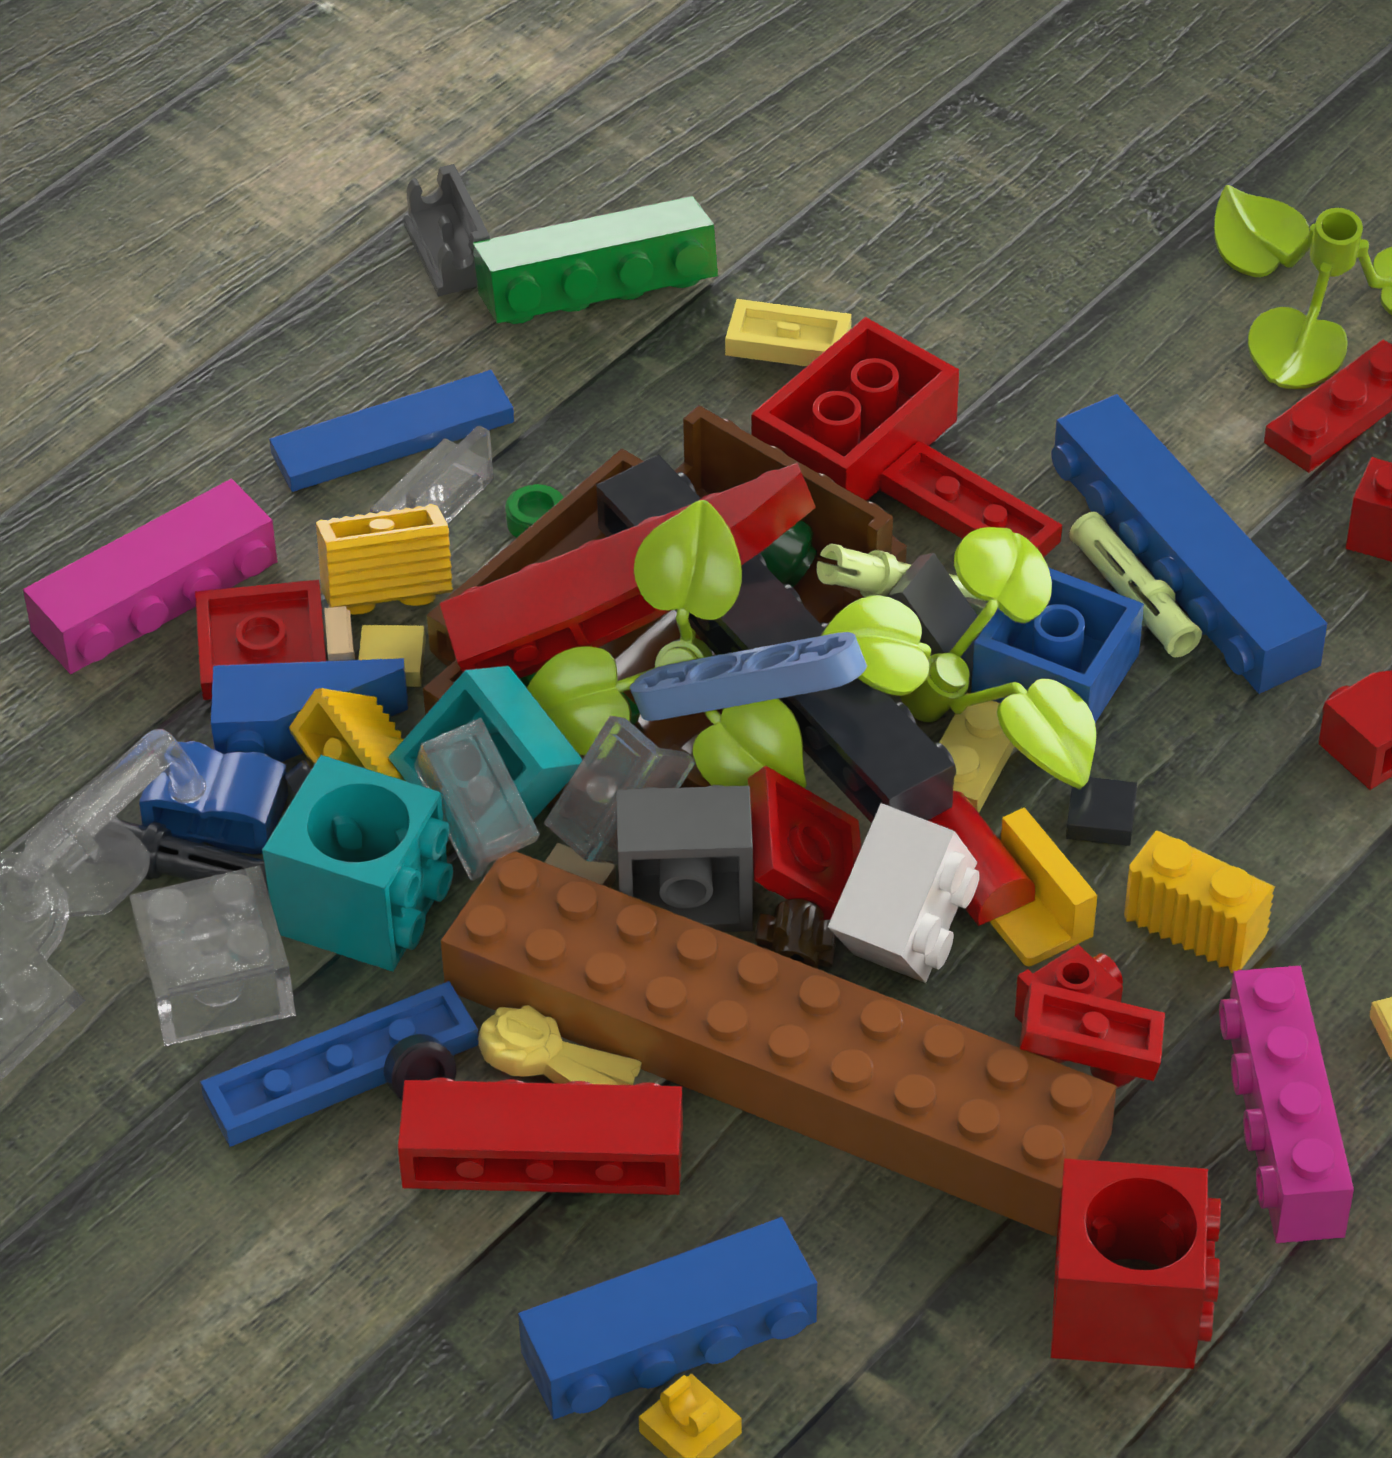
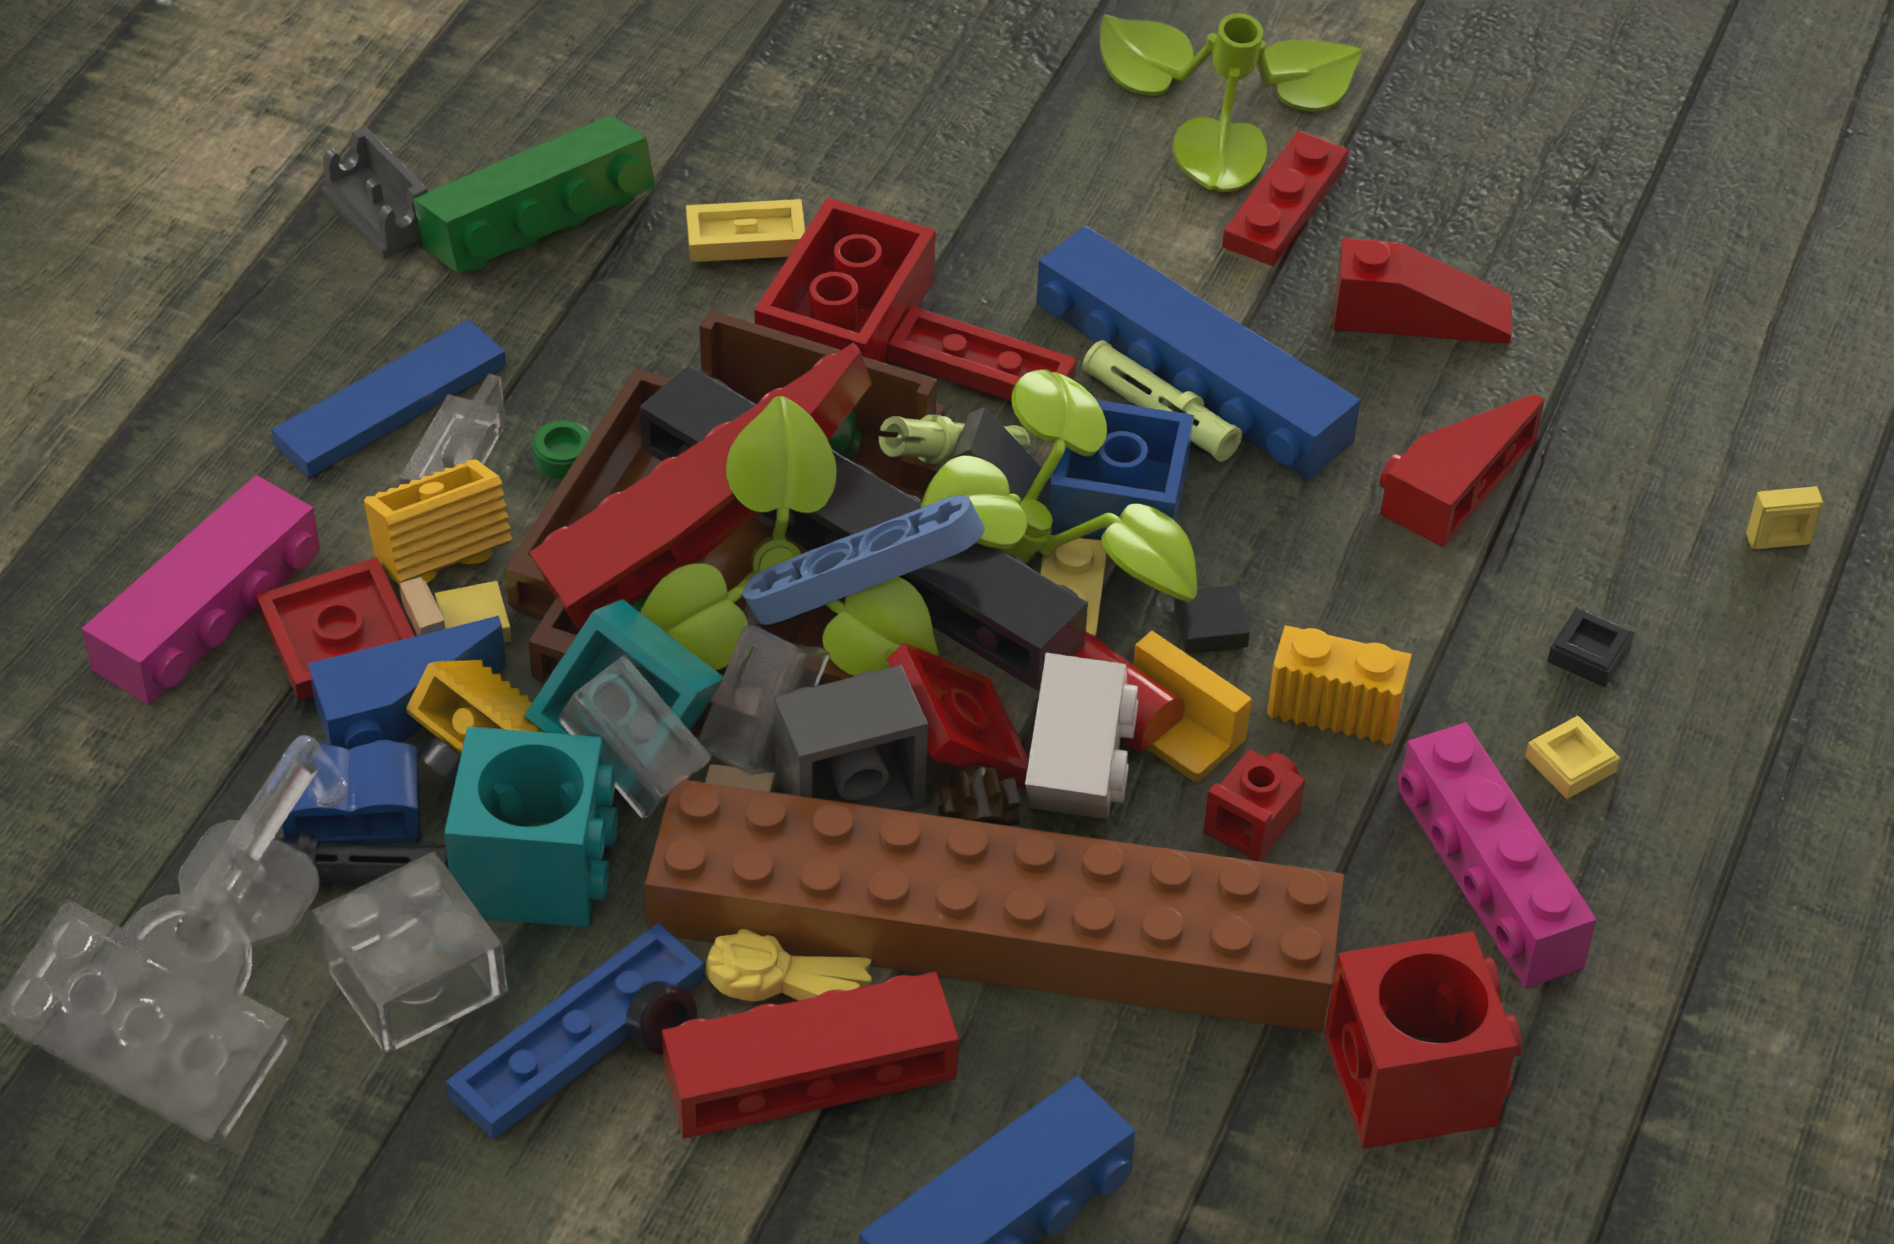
camera: 20 degrees left, 0 degrees up
red tile [1019,981,1165,1090] -> none

